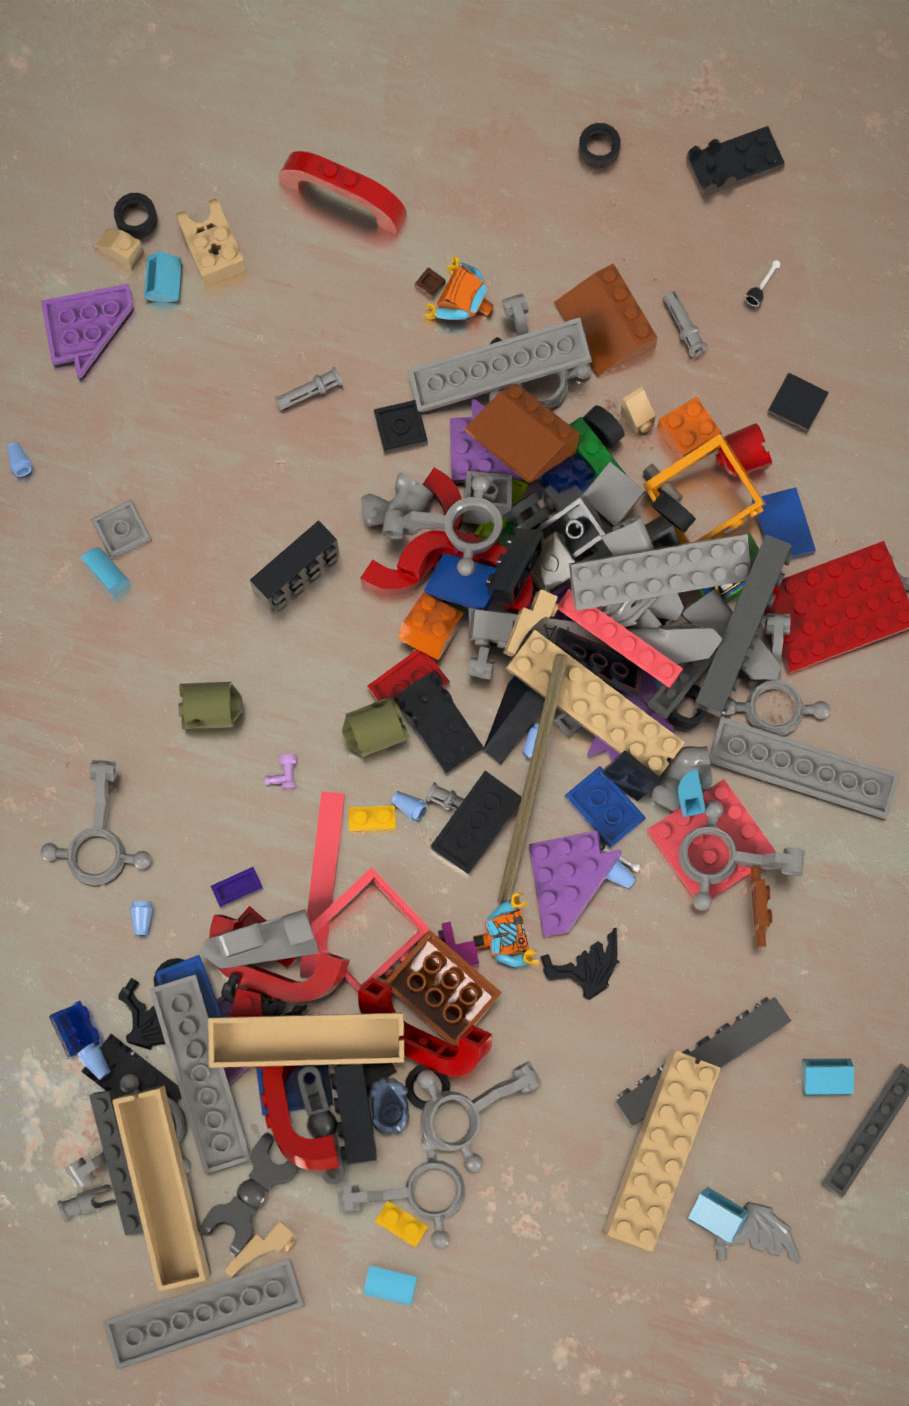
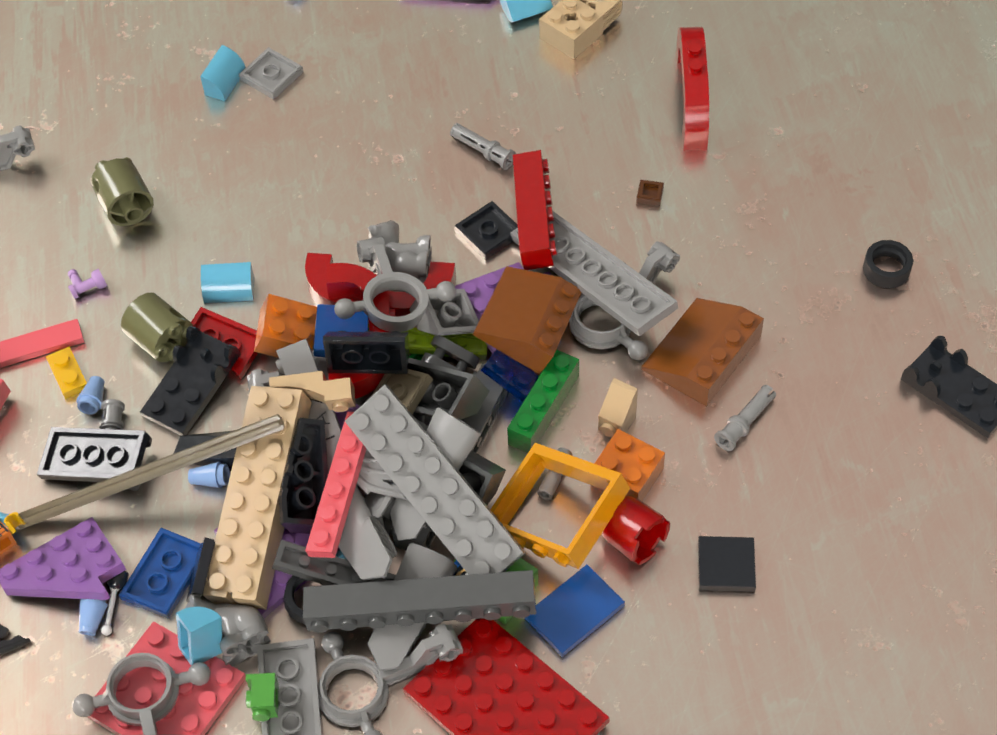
camera: 65 degrees right, 20 degrees down
black brick [250,520,339,612] -> none
torso [423,256,494,320] -> none
light grey tile [581,462,646,526] -> none
black tyre [583,405,625,448] -> none
black tyre [651,491,696,533] -> none
black hinge [744,260,781,307] -> none
none -> medium azure brick [201,262,254,304]
none -> bright green brick [246,673,279,721]
none -> red brick [513,150,557,270]

